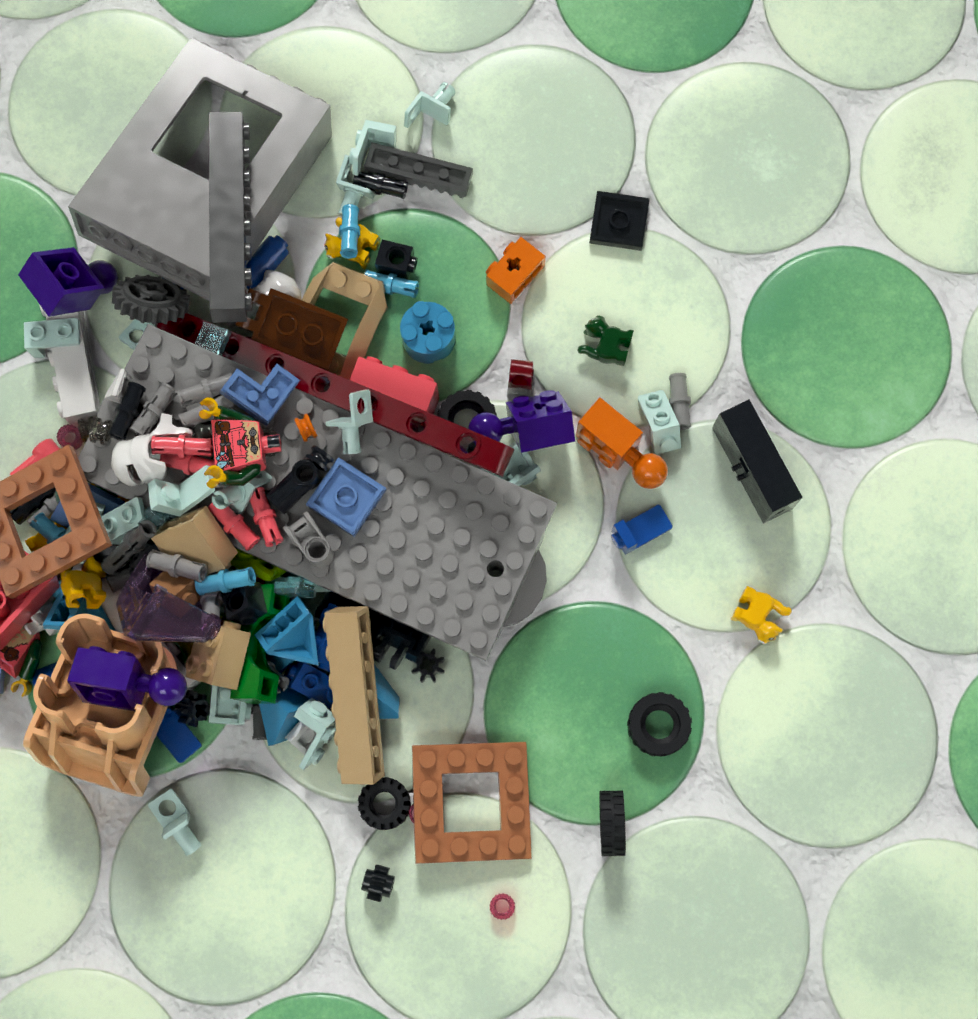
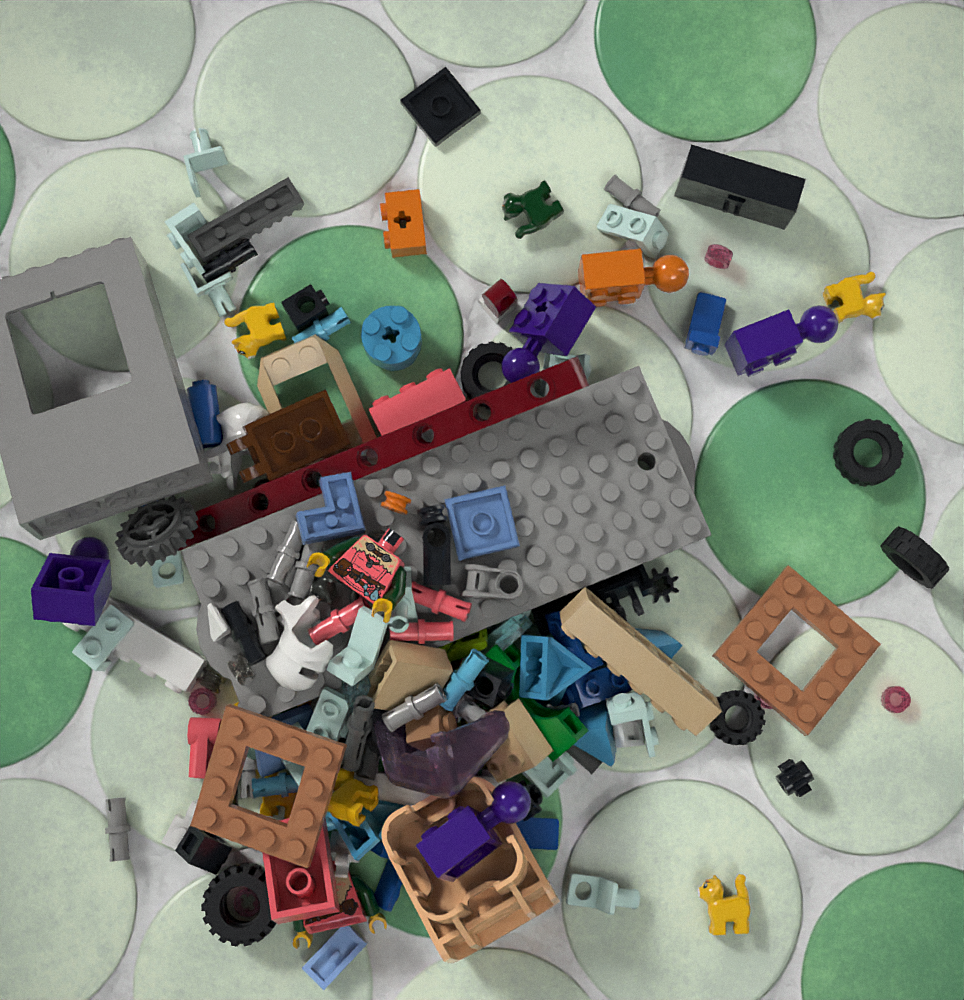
camera: 50 degrees left, 5 degrees up
coral pin [151,435,213,458] -> none
clear light blue plate [195,321,232,356] -> none
dark grey brick [209,112,252,323] -> none
light aqua bracket [325,390,373,454] -> none
medium azure pin [339,204,360,259] -> none
none -> yellow animal [698,874,751,935]
none -> clear pink axle [704,244,733,269]
none -> dark purple brick [724,305,838,377]

